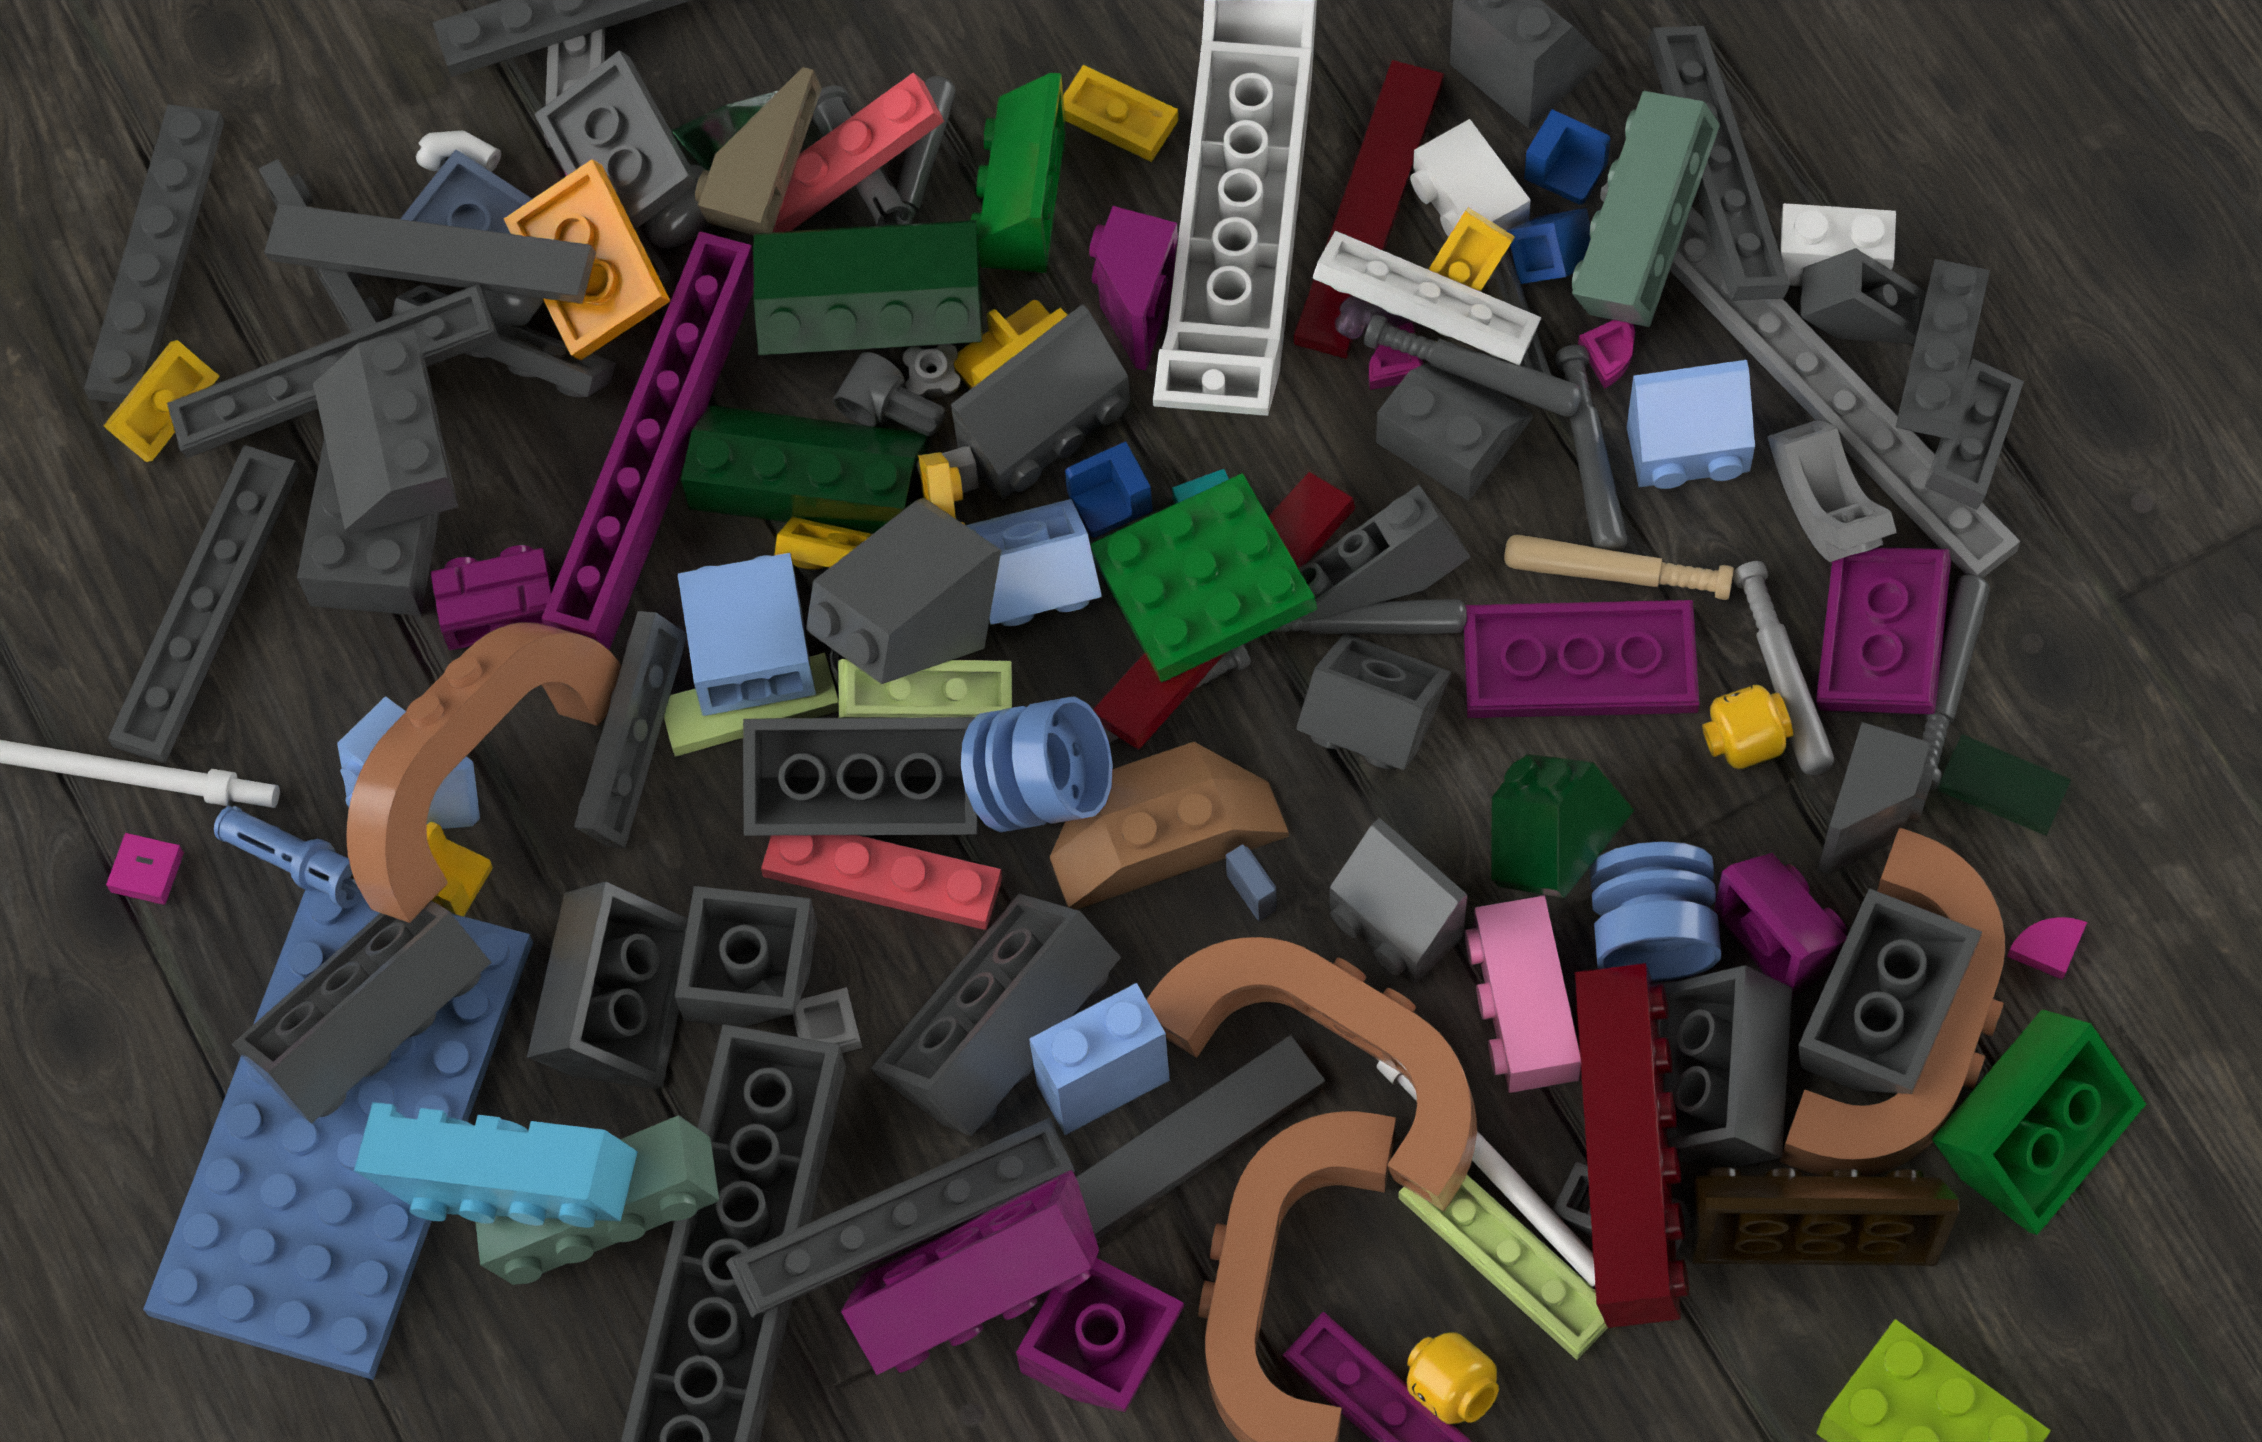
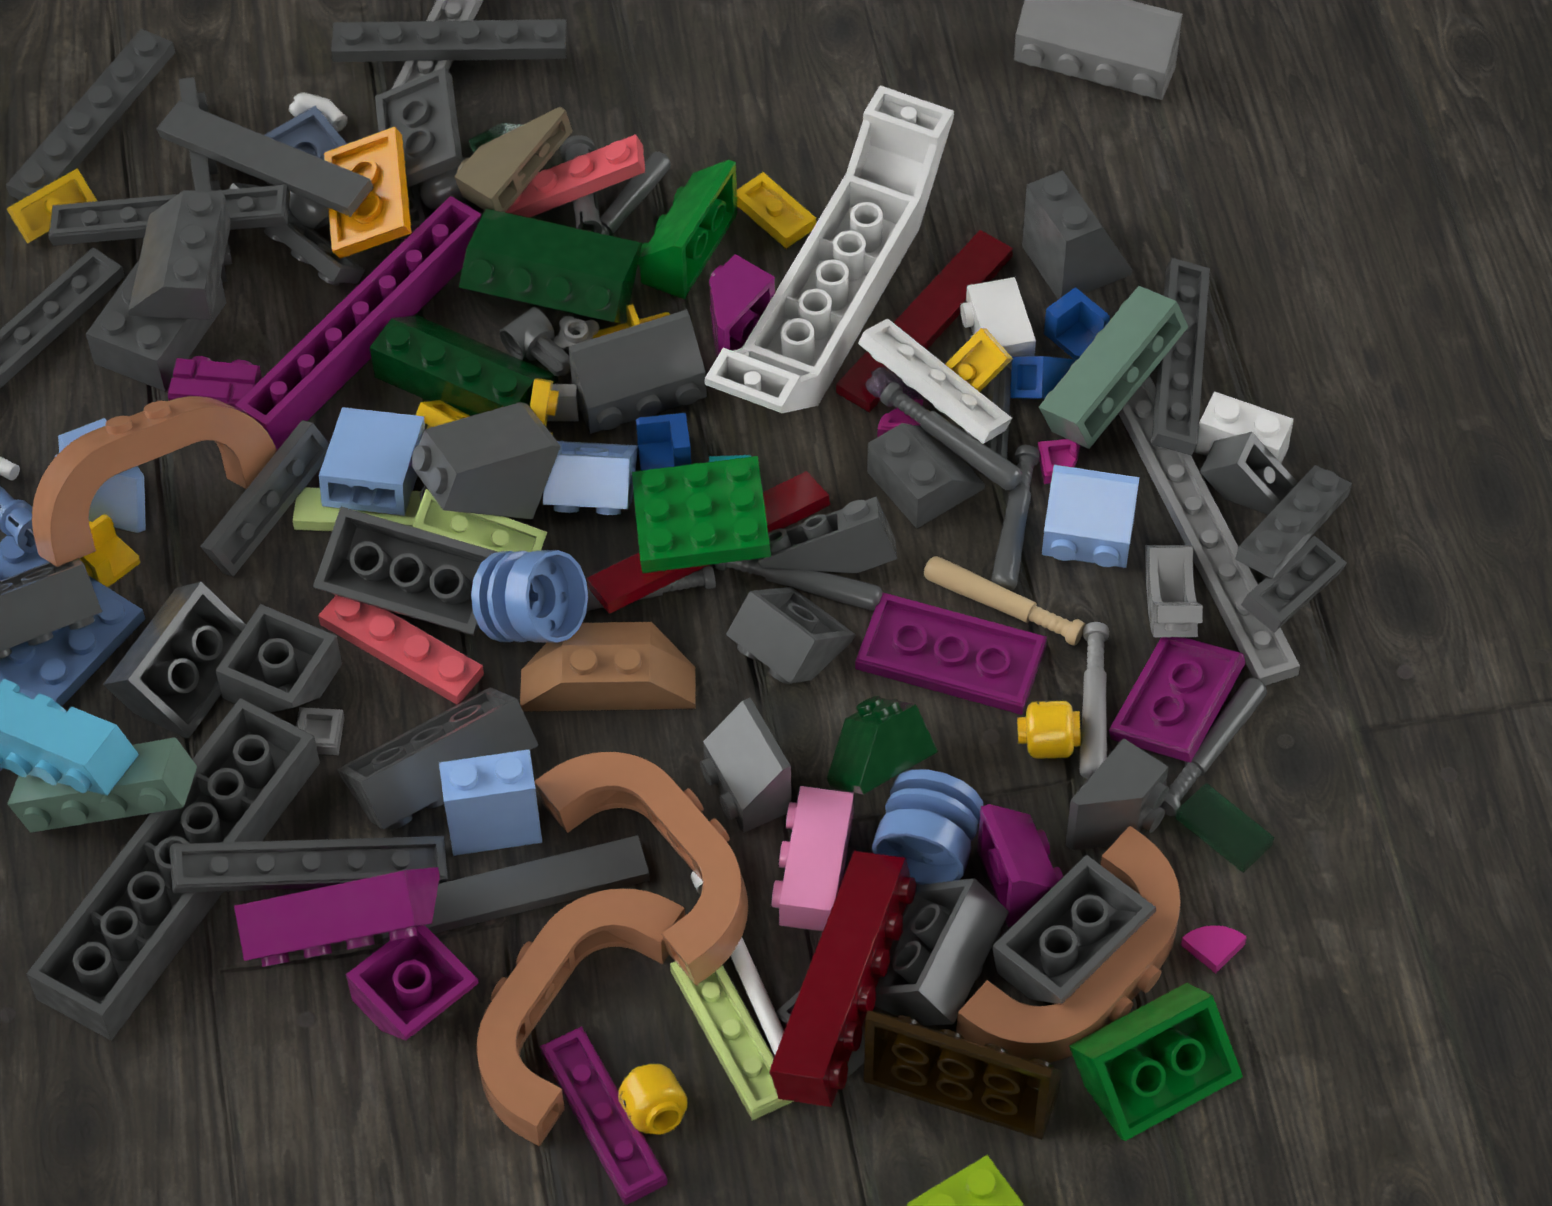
camera: 15 degrees right, 10 degrees down
sand blue tile [1226,844,1277,921] -> none

